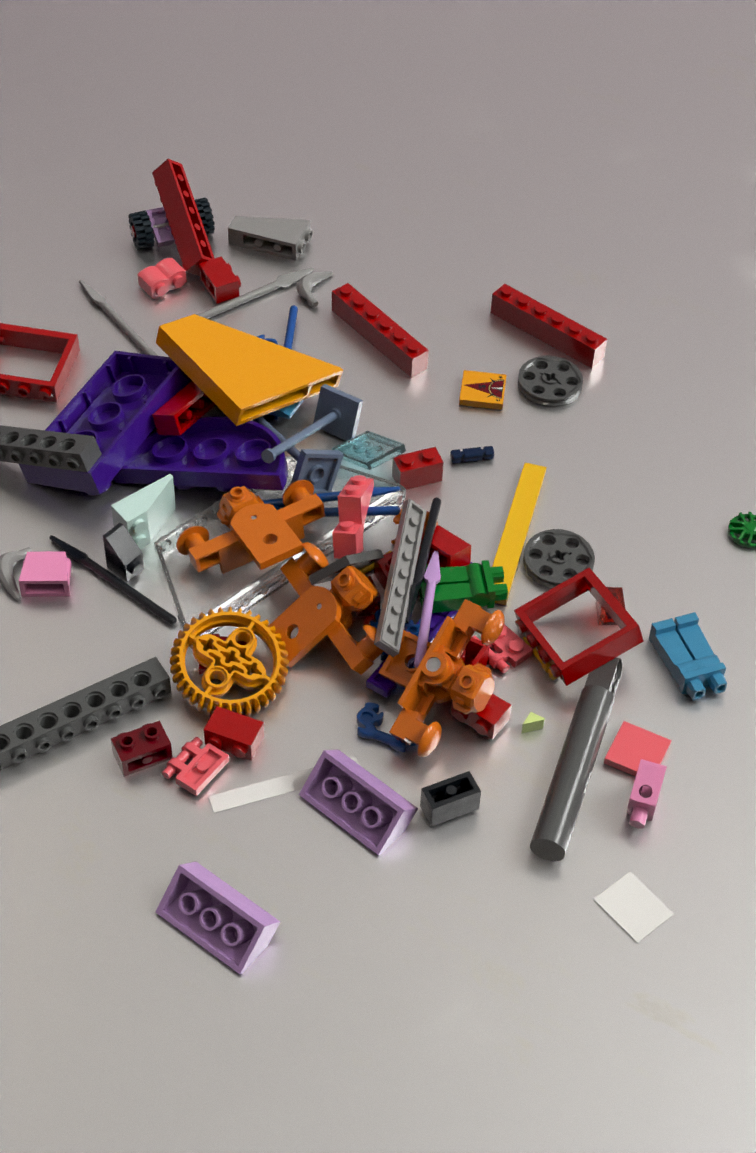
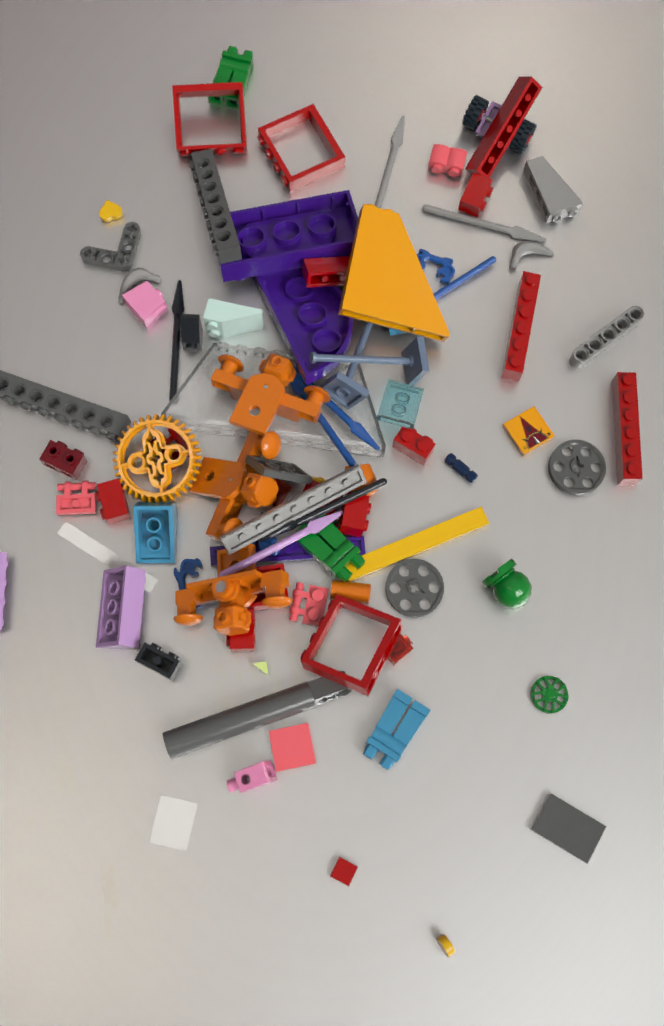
camera: 50 degrees right, 25 degrees up
coral arch [332,475,374,559] -> none
none -> dark azure slope [133,502,177,563]
none -> orange brick [330,580,371,604]
none -> green tile [482,559,532,609]
none -> light grey beam [569,306,644,369]

